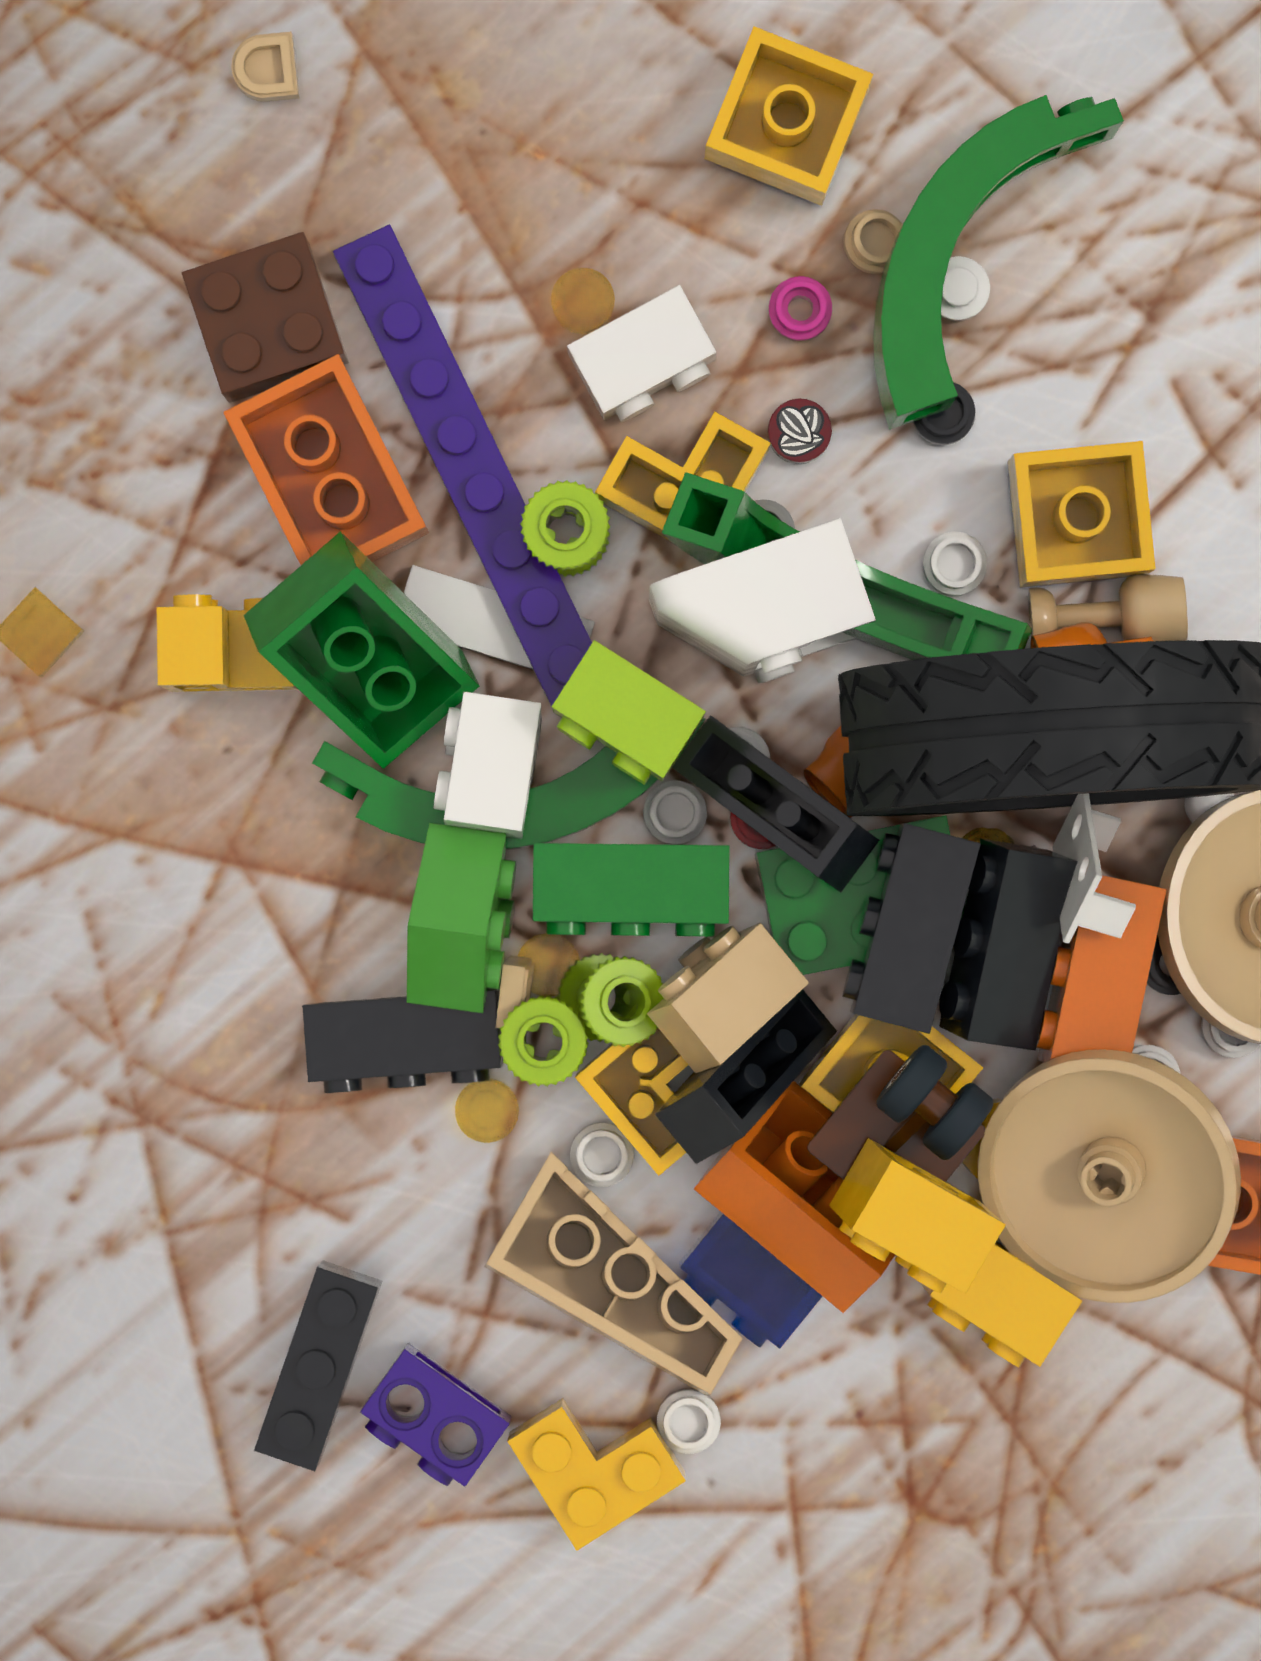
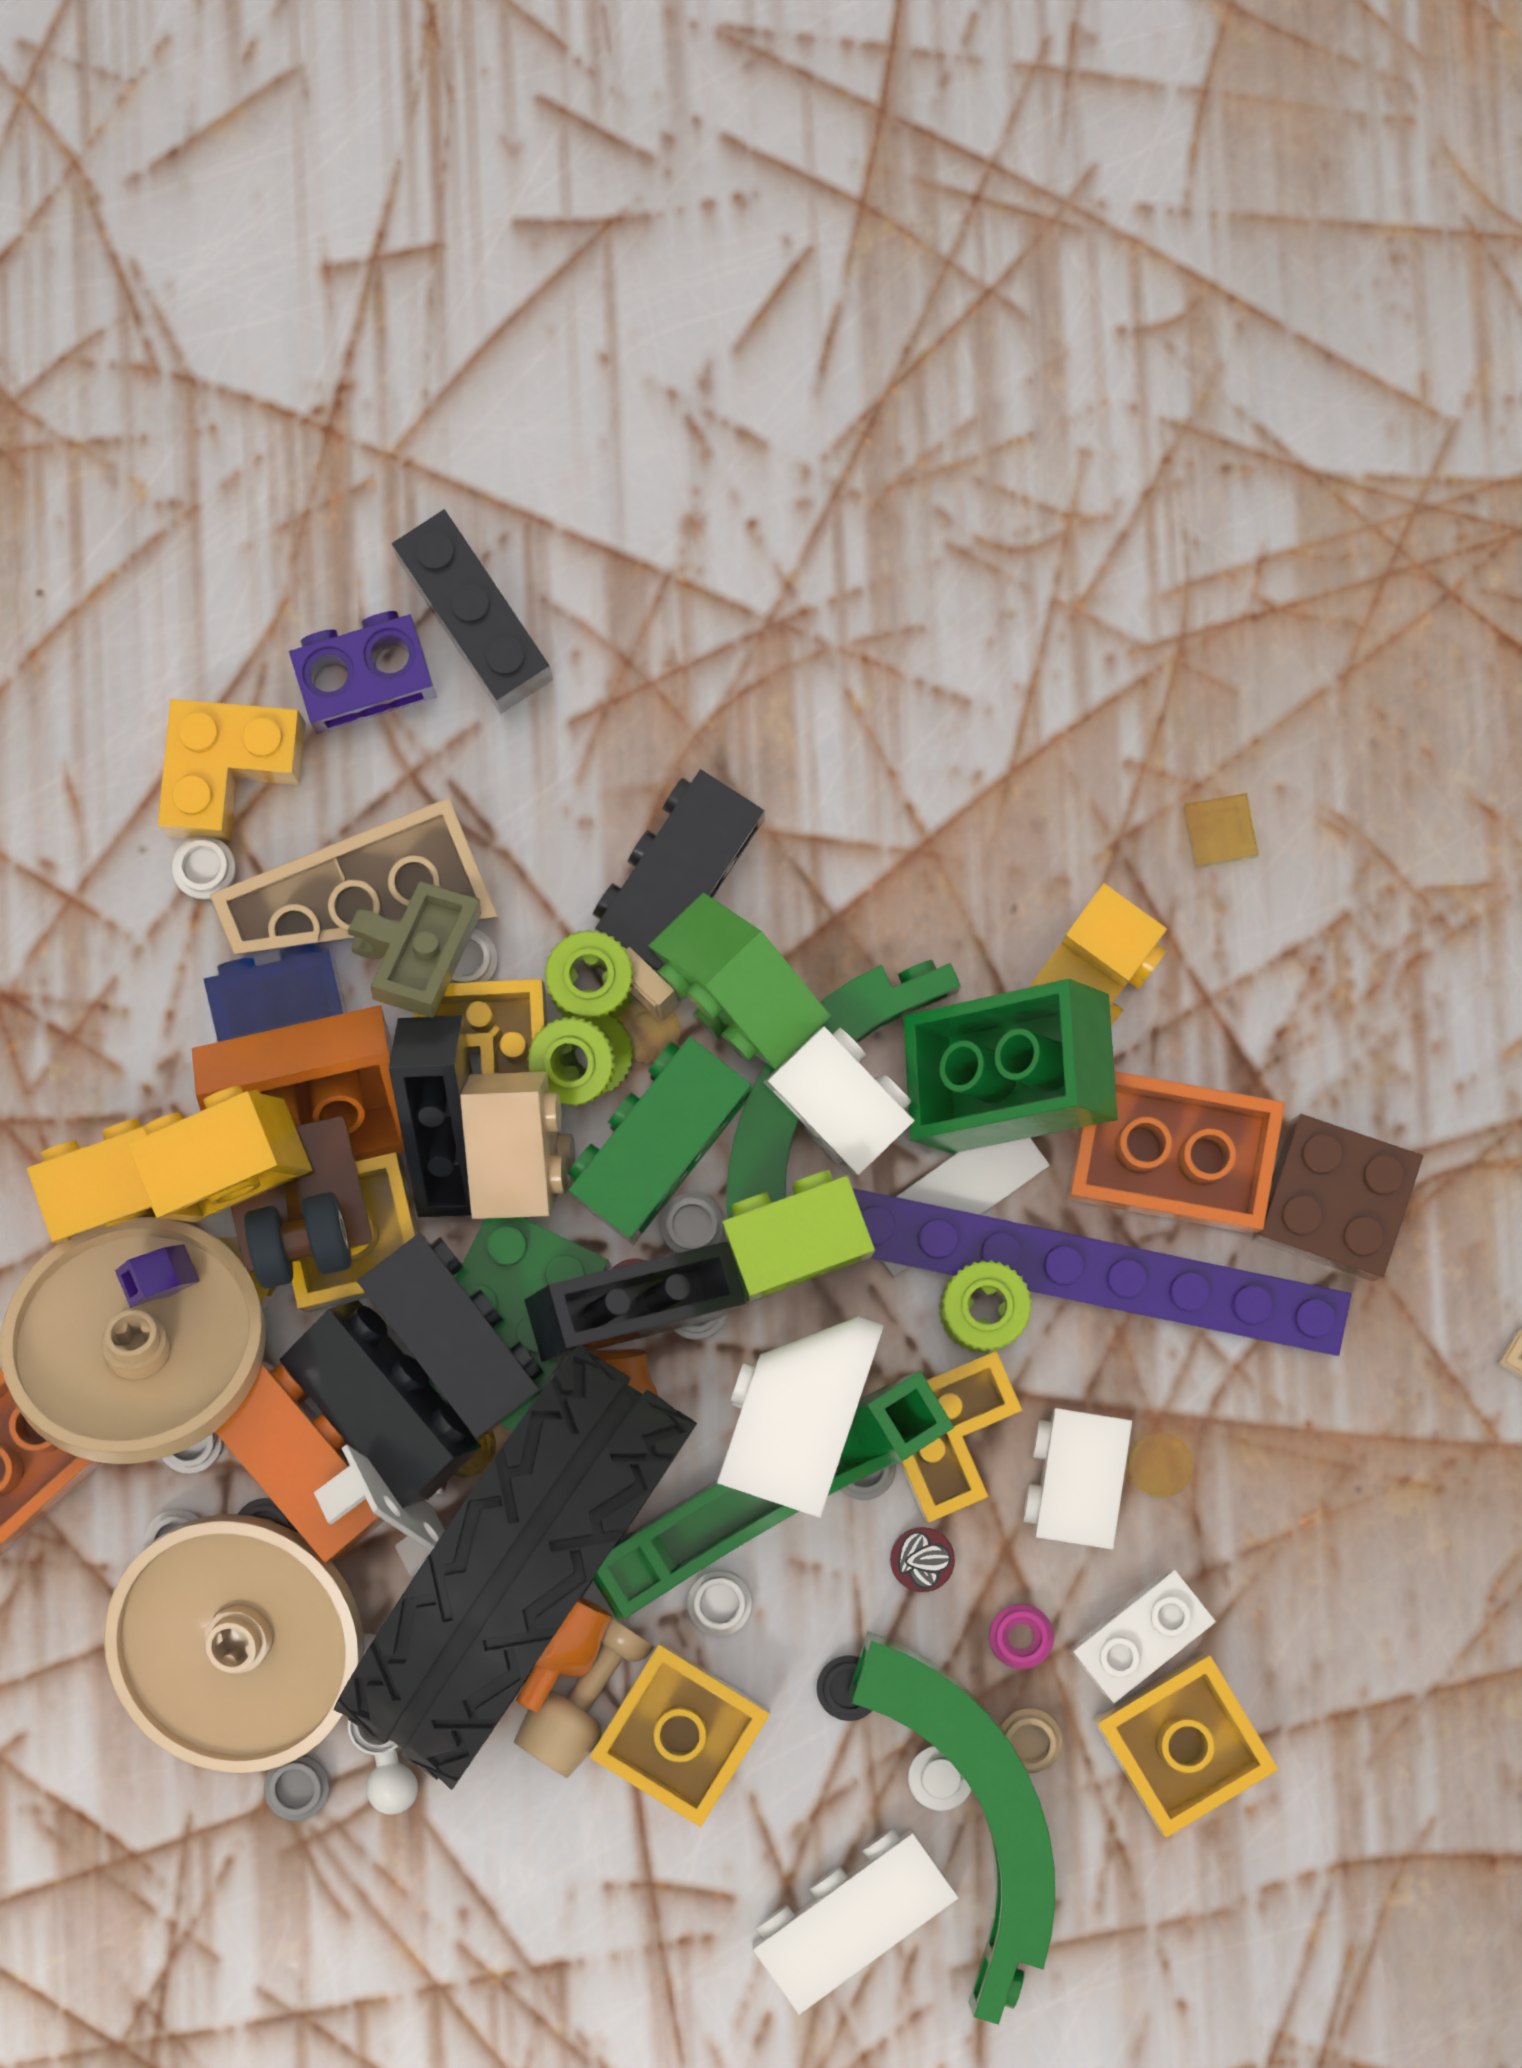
camera: 125 degrees right, 5 degrees down
clear yellow tile [455,1078,519,1143] -> none
none -> dark purple piece [115,1244,200,1308]
none -> olive plate [348,881,481,1018]
none -> white brick [753,1828,958,2015]
none -> white brick [1068,1569,1216,1703]

